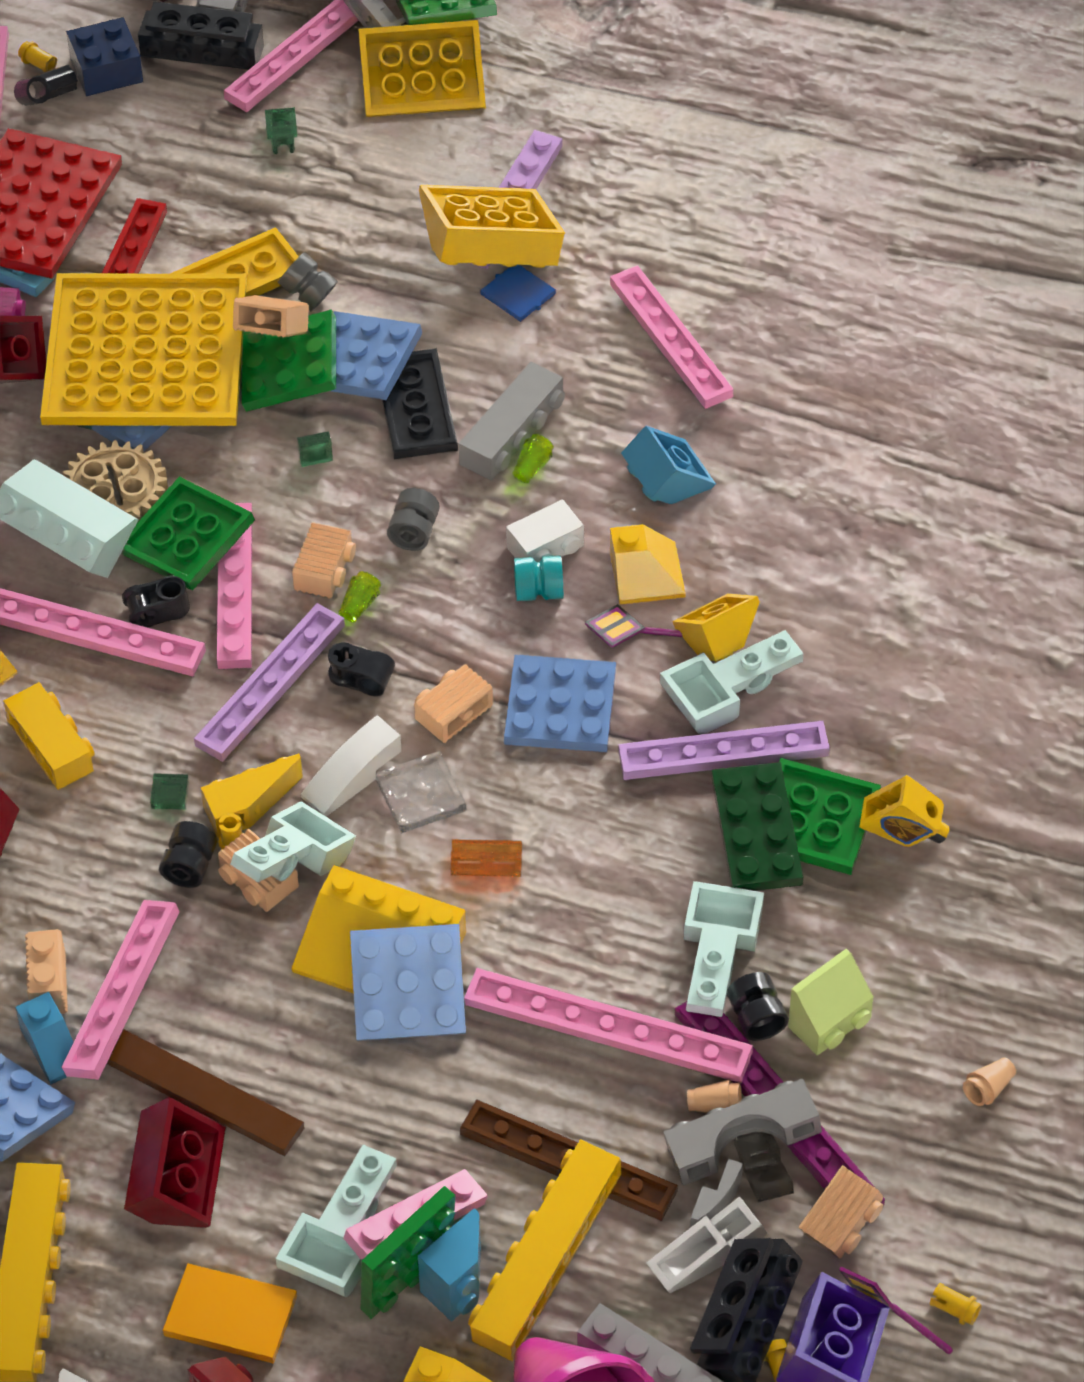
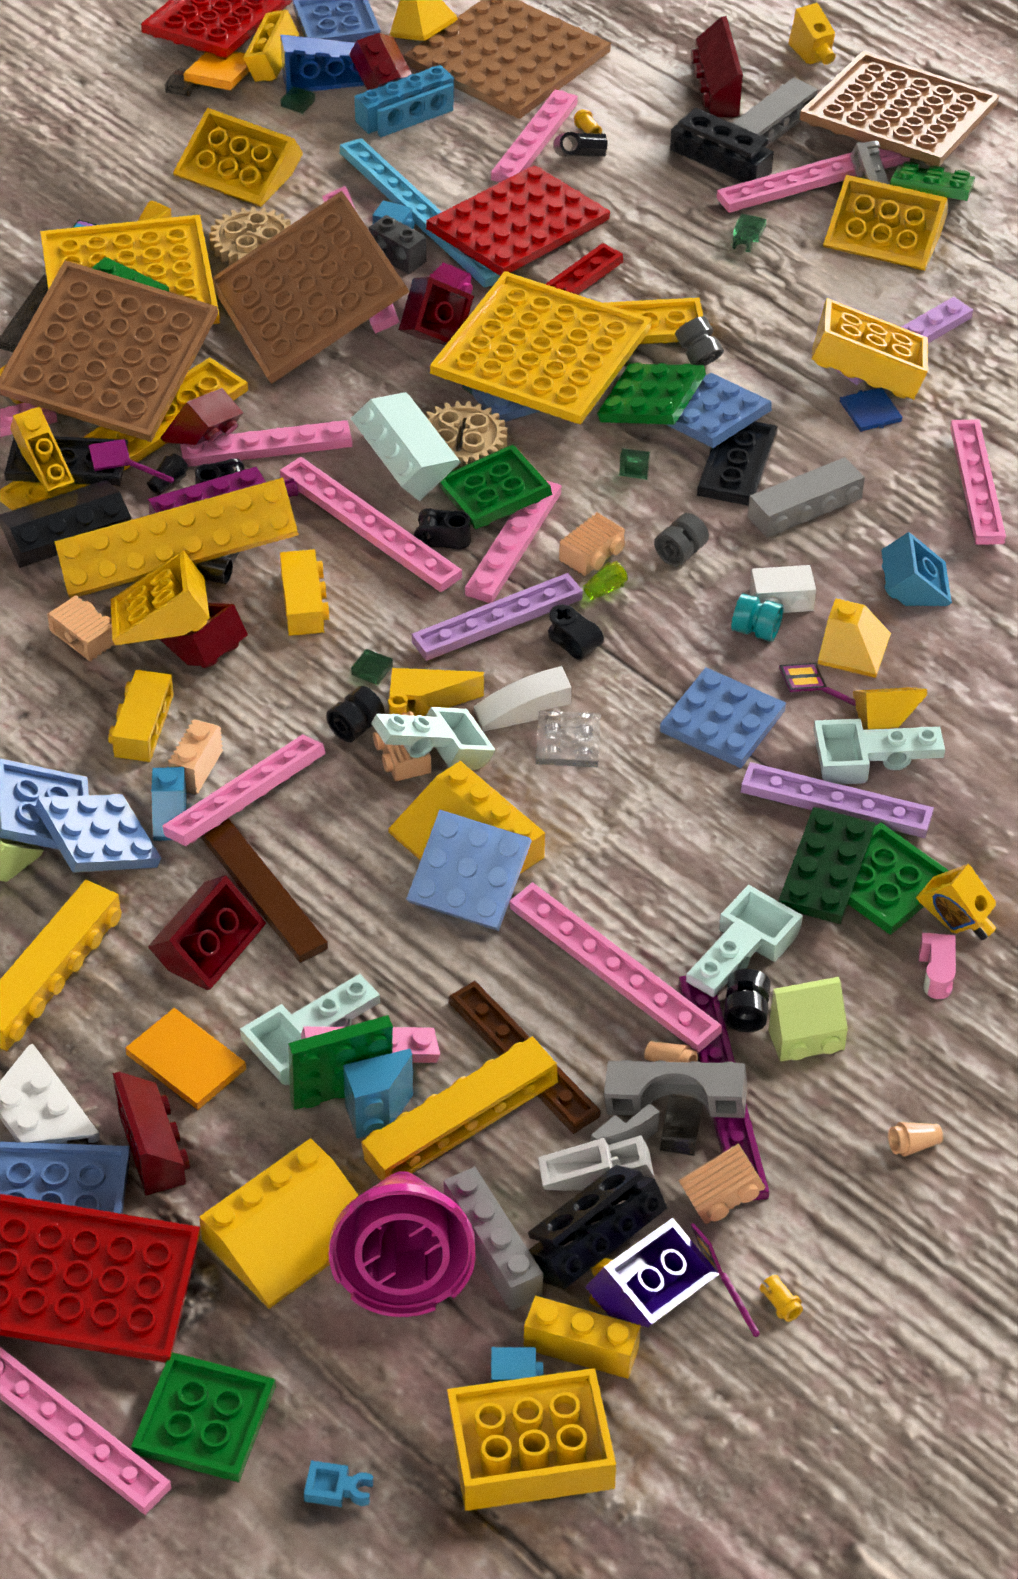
camera: 25 degrees right, 5 degrees down
dark blue brick [66,17,143,97] -> none
light nougat brick [233,295,309,338] -> none
light nougat brick [414,664,493,743] -> none
clear orange tile [450,839,522,877] -> none
clear neon green cone [512,434,554,484] -> none
none -> bright pink leg [919,933,956,999]

